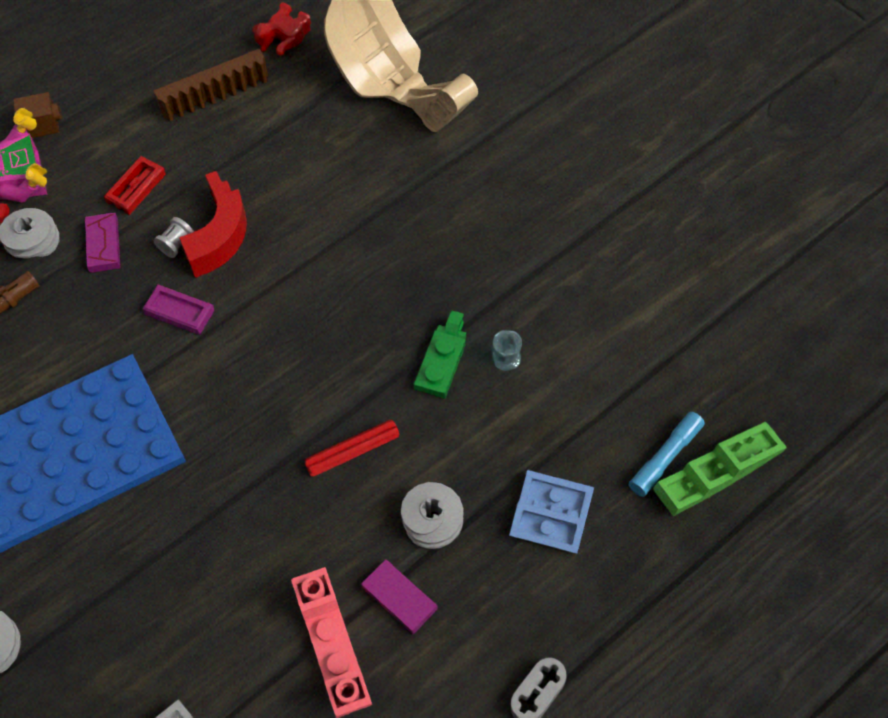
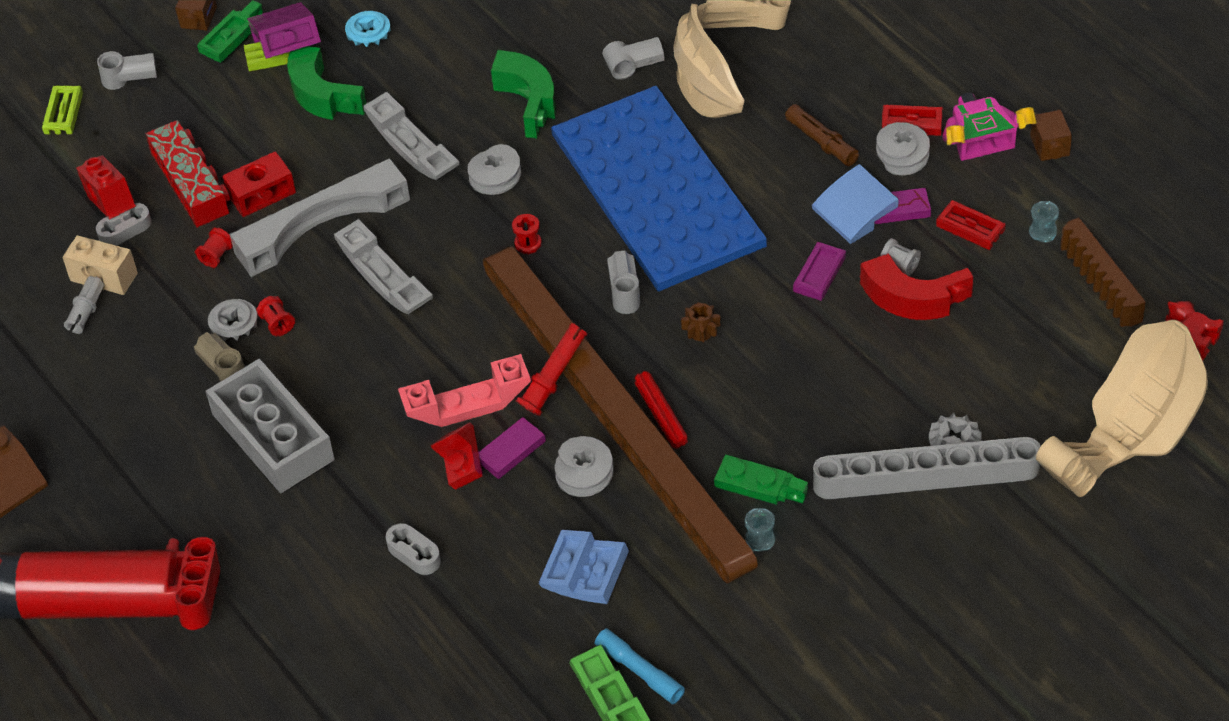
camera: 95 degrees right, 10 degrees down
none -> red slope [431,422,482,490]
none -> reddish brown beam [483,246,758,584]
none -> red bush [512,214,542,254]
none -> red pin [516,323,588,417]
none -> light grey piece [607,251,640,314]
none -> reddish brown gear [681,302,721,342]
none -> medium blue slope [812,164,898,244]
none -> light grey beam [813,437,1041,499]
none -> light grey gear [929,412,982,446]
none -> clear light blue bush [1029,201,1059,242]

